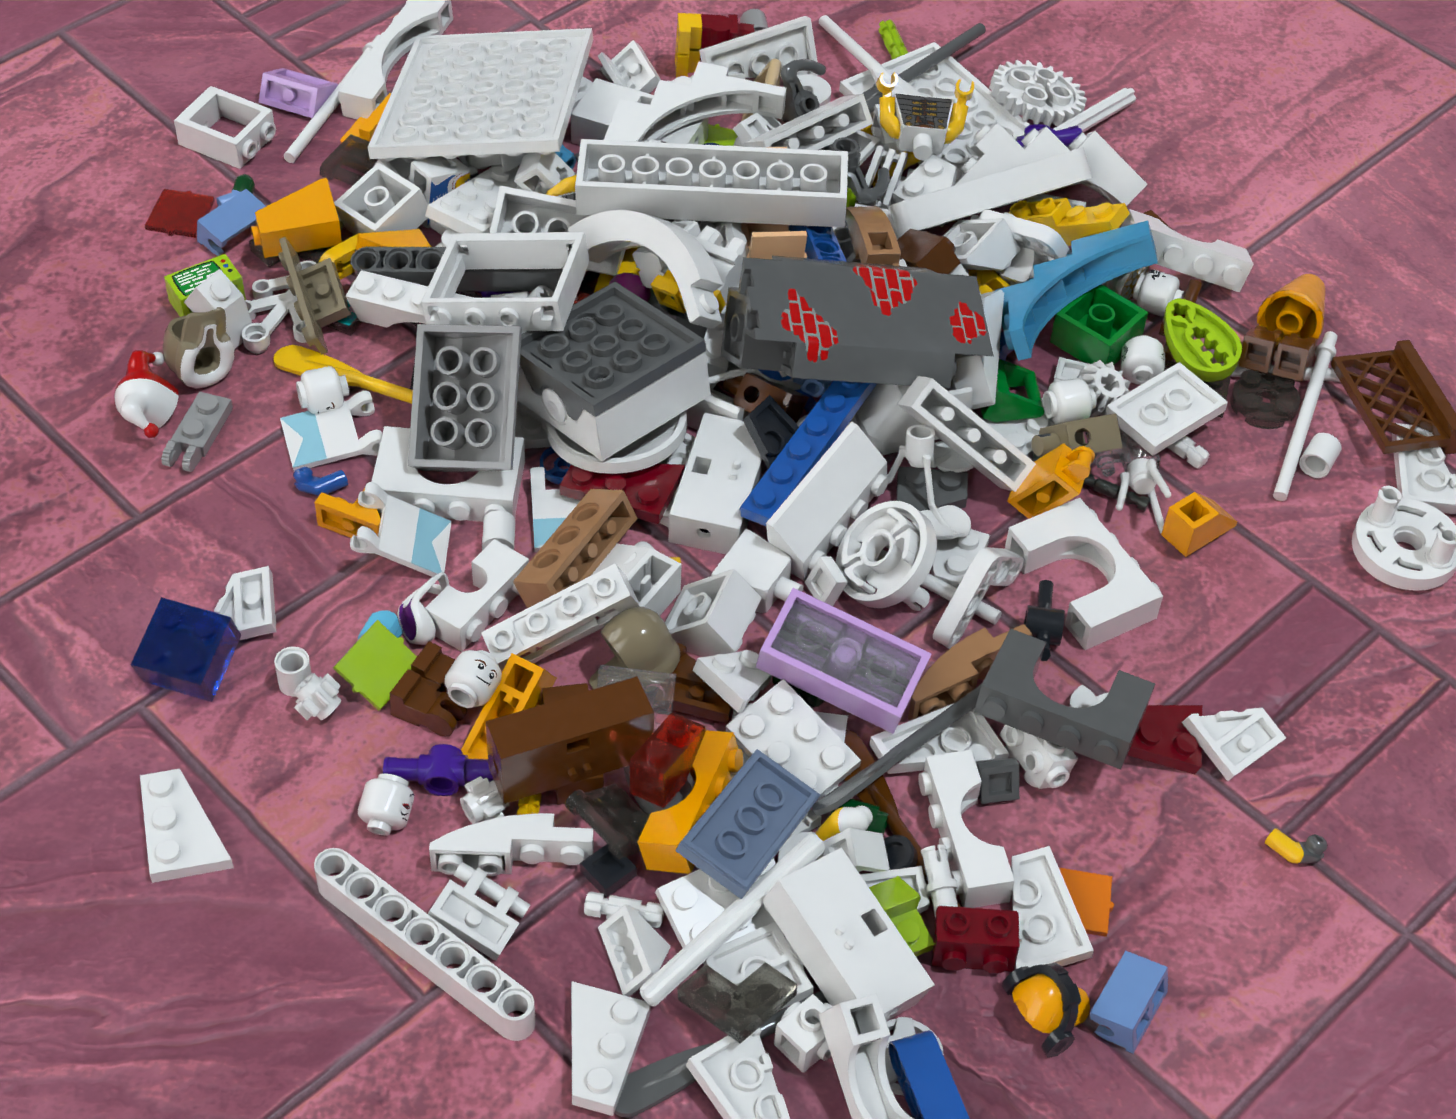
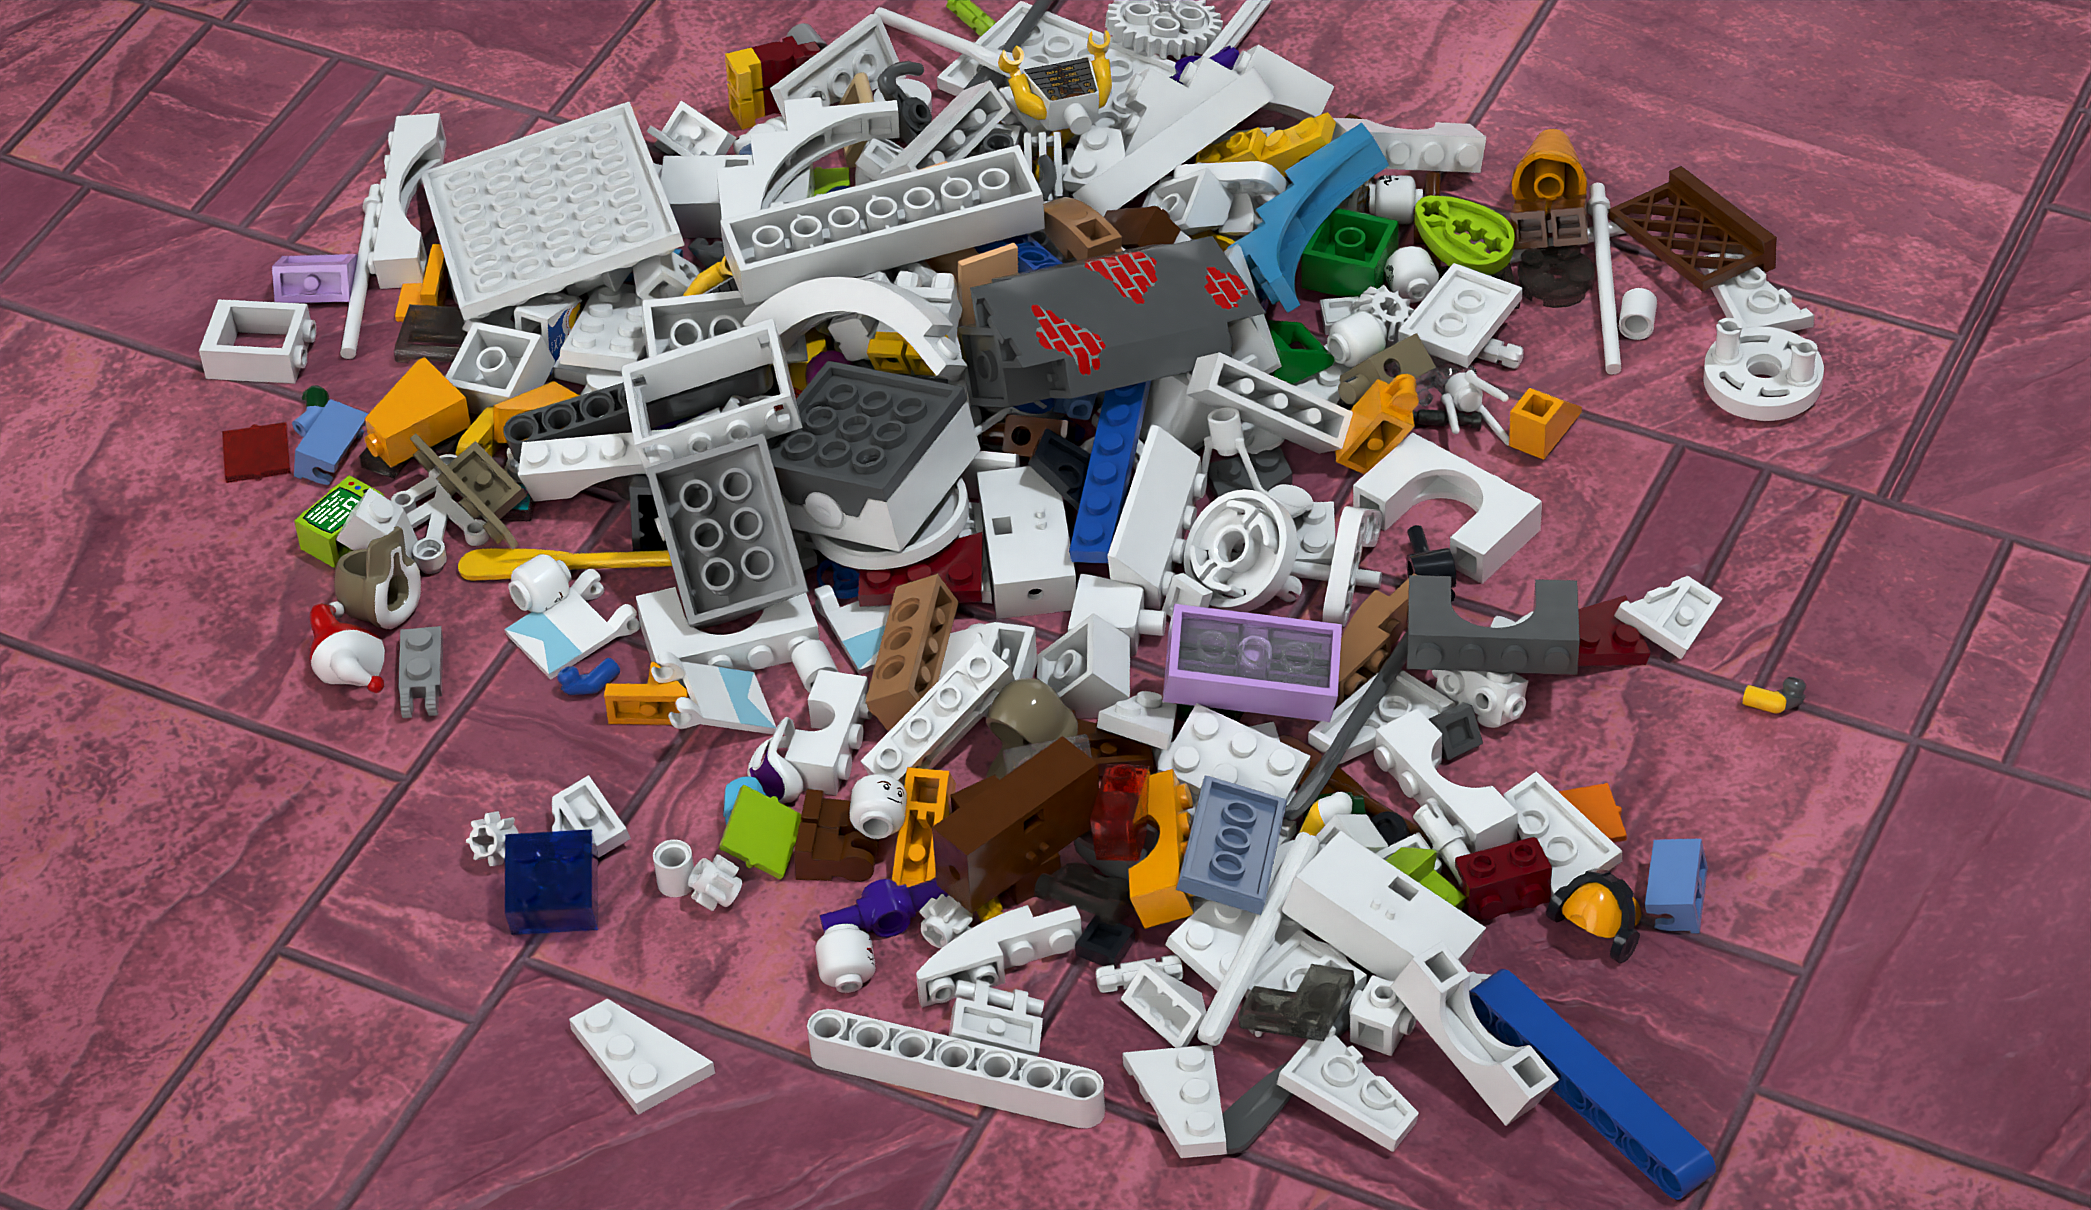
camera: 15 degrees left, 5 degrees down
none -> white gear [466,811,522,866]

